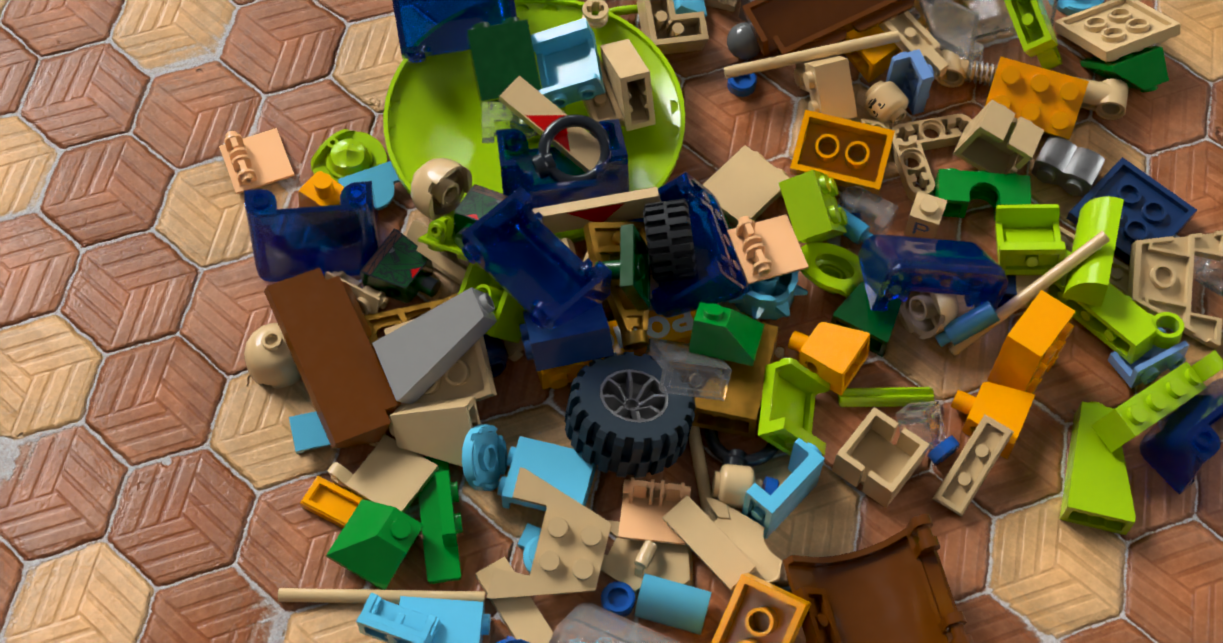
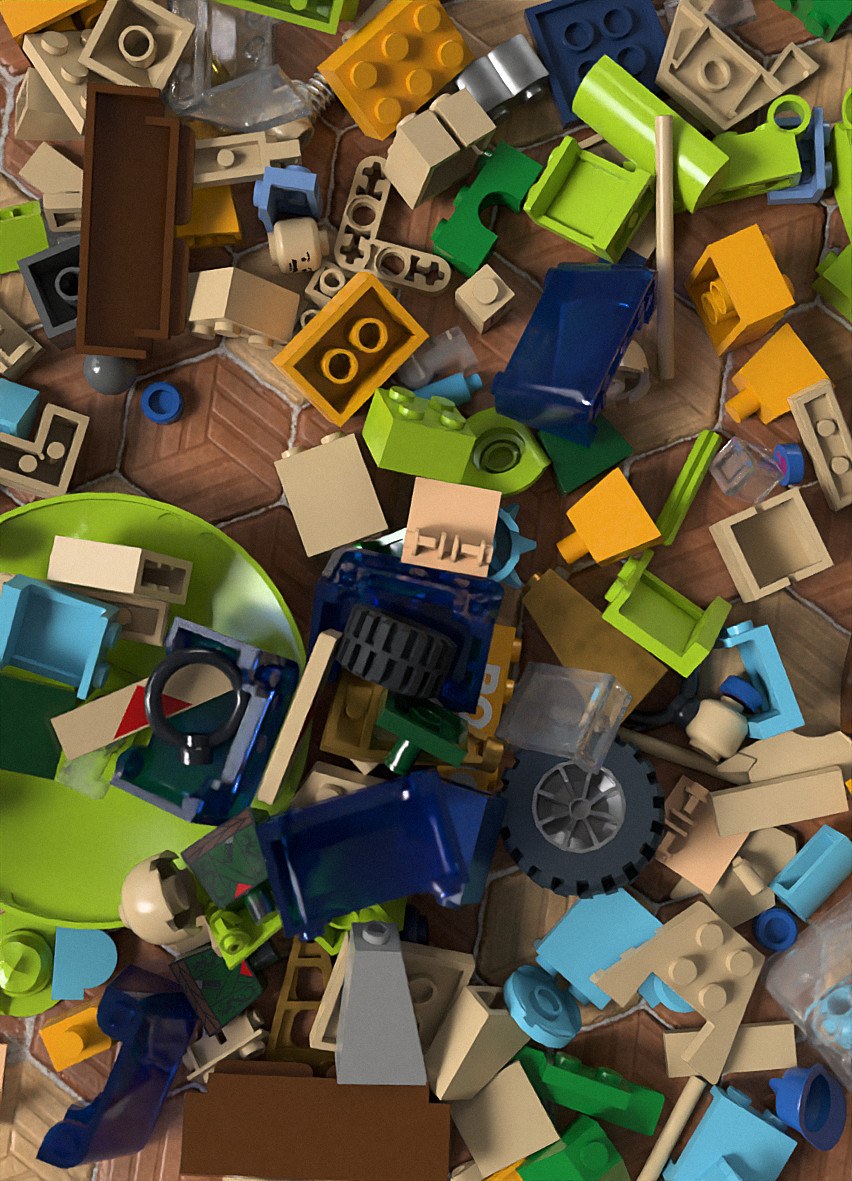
camera: 60 degrees left, 25 degrees up
green slope [689,302,765,366] -> none
tan piece [724,30,900,79] -> none
dark azure cylinder [935,301,1000,347] -> none

